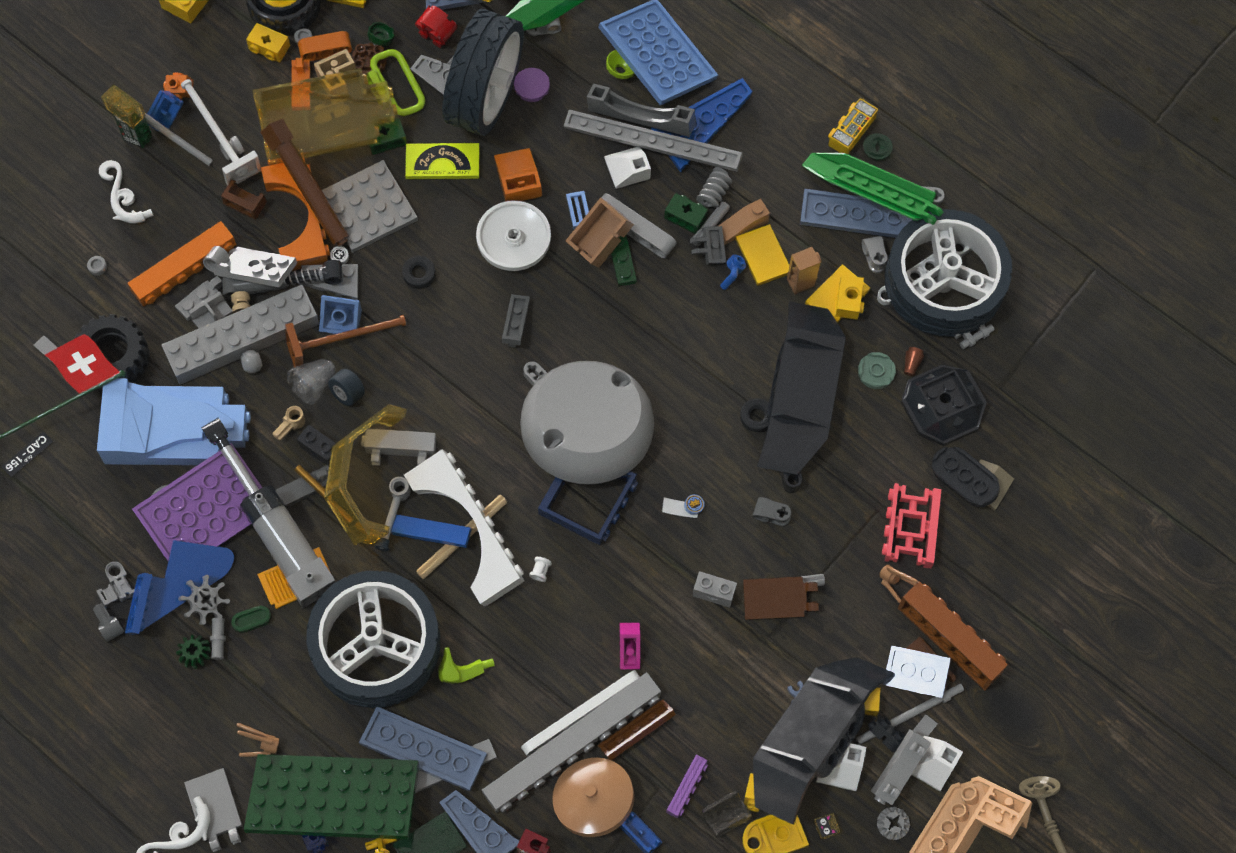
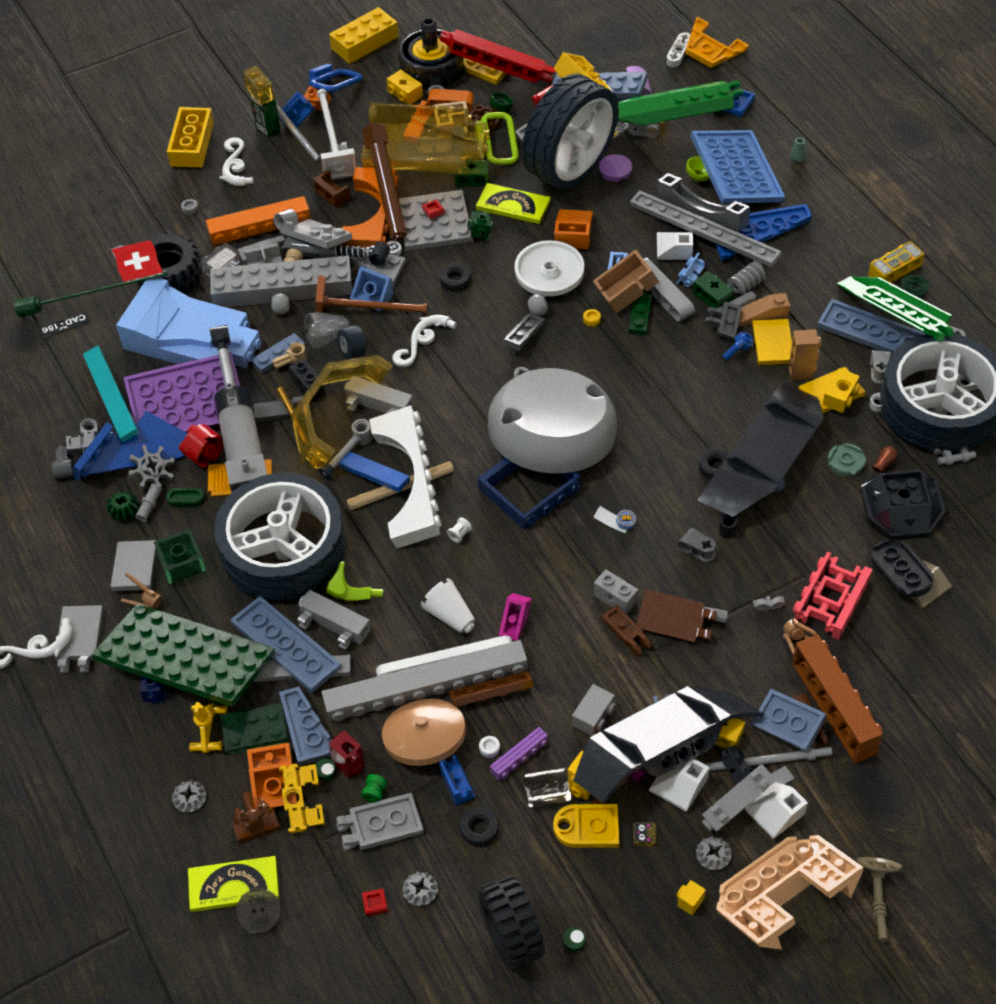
camera: 25 degrees right, 15 degrees down
none -> teal tile [83,346,139,442]
none -> light grey tile [111,540,157,591]
none -> clear green brick [154,529,206,584]
none -> yellow brick [167,107,214,168]
none -> red brick [179,424,224,467]
none -> clear brick [200,243,241,277]
none -> sand blue plate [251,333,306,374]
none -> light grey brick [297,590,371,650]
none -> blue bar [309,63,363,92]
none -> white plant [392,315,457,368]
none -> white cone [421,578,475,633]
none -> red tile [422,199,445,219]
none -> dark green brick [467,211,493,239]
none -> white tile [479,736,500,758]
none -> light grey piece [528,294,548,316]
none -> light grey brick [572,684,616,736]
none -> yellow tile [583,309,601,327]
none -> reddish brown hinge [601,605,652,656]
none -> light blue hinge [676,253,705,287]
none -> light grey piece [753,596,785,611]
none -> sand green cone [790,137,806,163]

